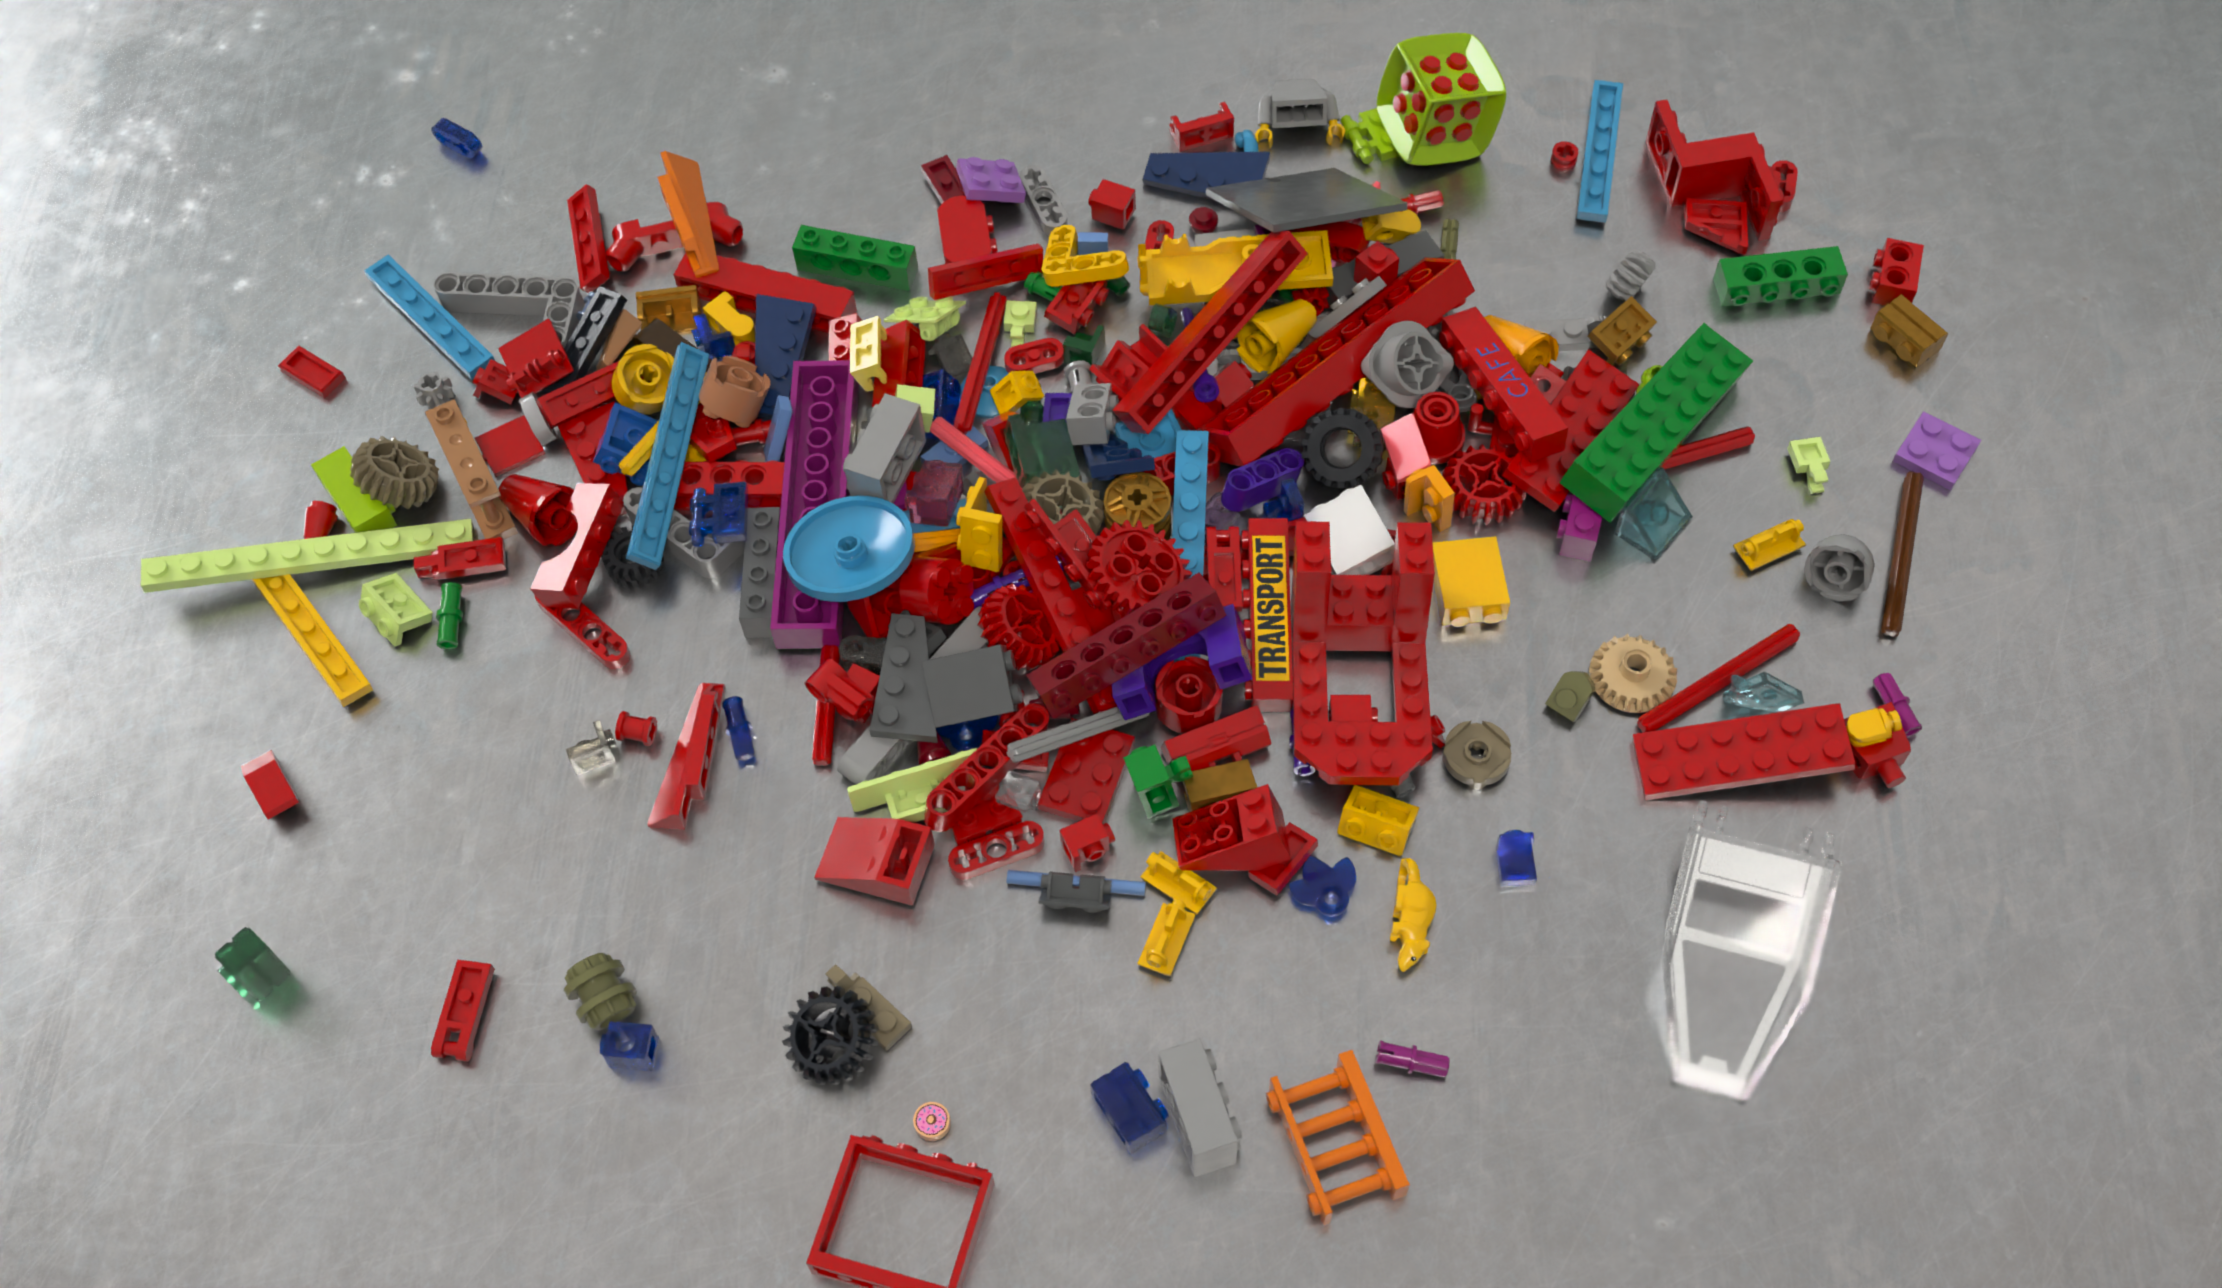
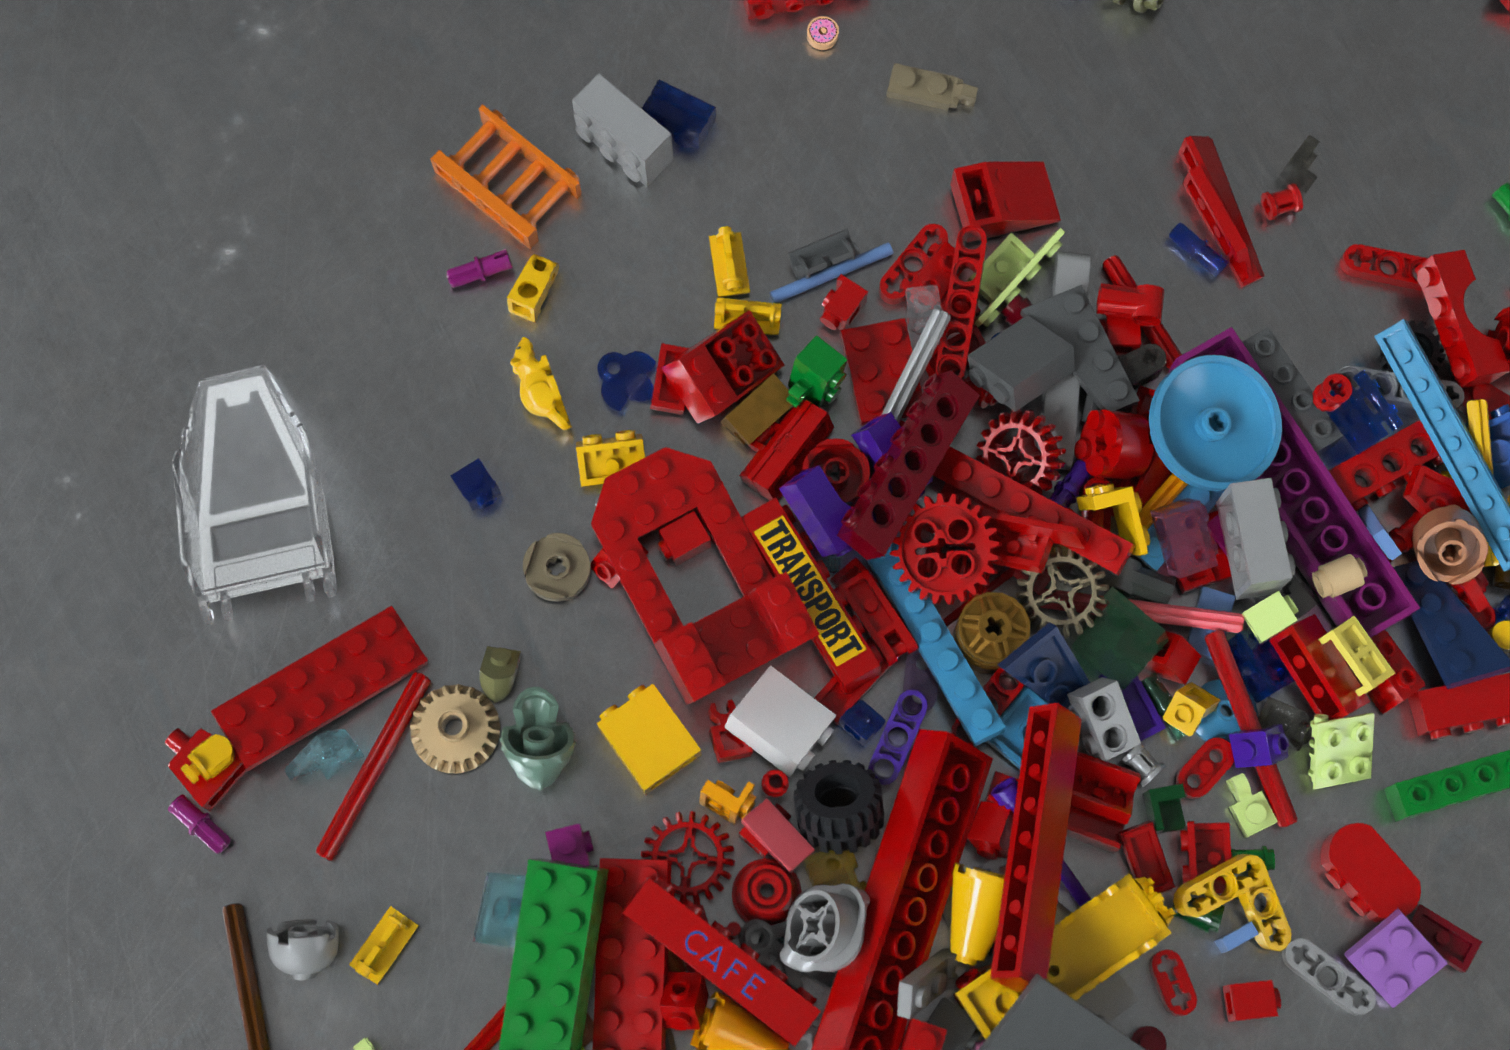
camera: 145 degrees right, 15 degrees up
black gear [781,986,880,1085] -> none
red plate [928,243,1043,300] -> none
clear green beam [1148,303,1177,338] -> none
none -> sand green head [499,687,577,791]
none -> yellow leg [507,254,559,323]
none -> red axle [761,770,789,798]
none -> red tile [1117,820,1175,893]
none -> dark purple bracket [1229,724,1289,768]
none -> red bush [1312,373,1353,412]
none -> tan brick [1312,554,1367,598]

